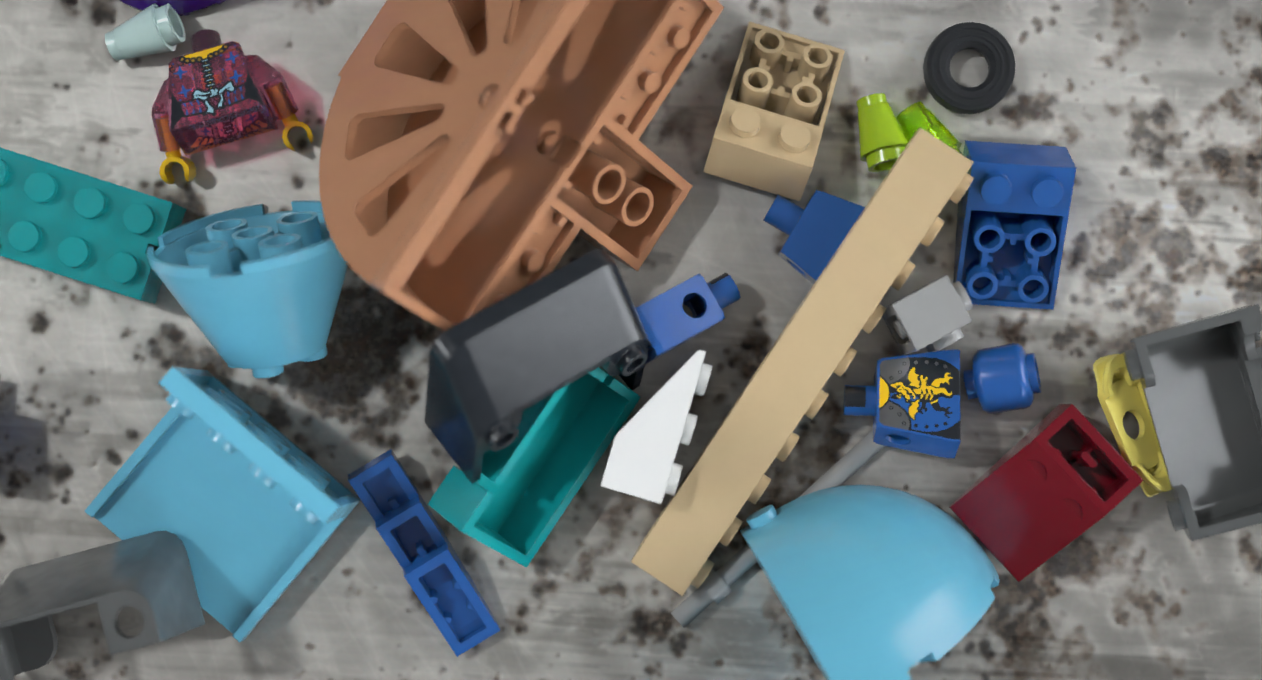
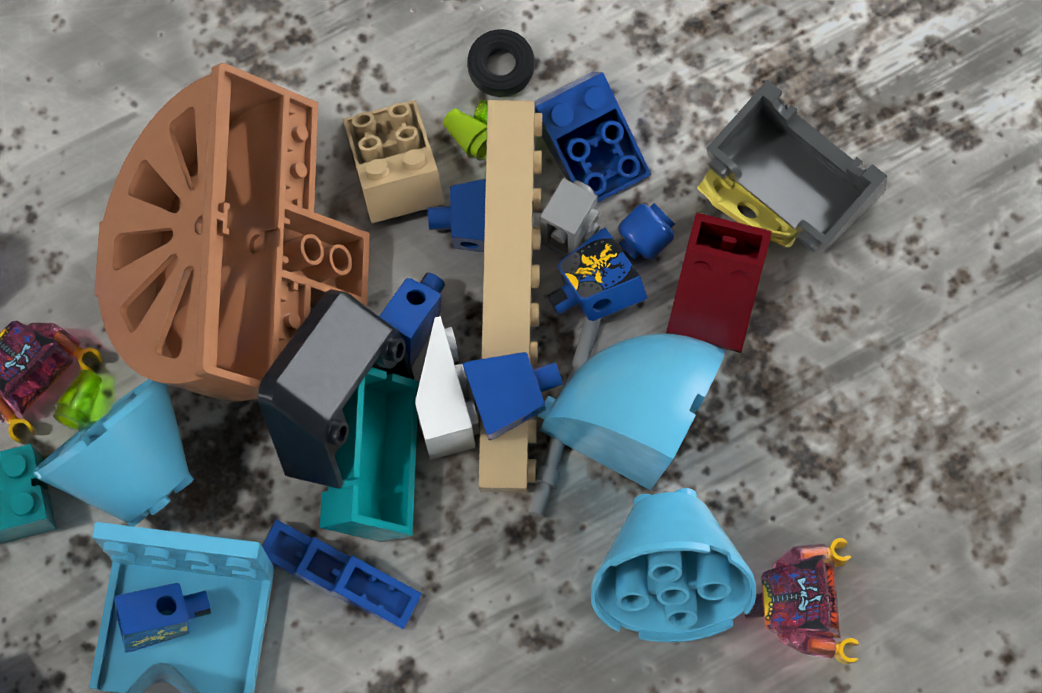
camera: 30 degrees left, 15 degrees down
none -> clear neon green cone [53,370,102,430]
none -> blue torso [114,583,211,652]
none -> blue torso [462,352,563,440]

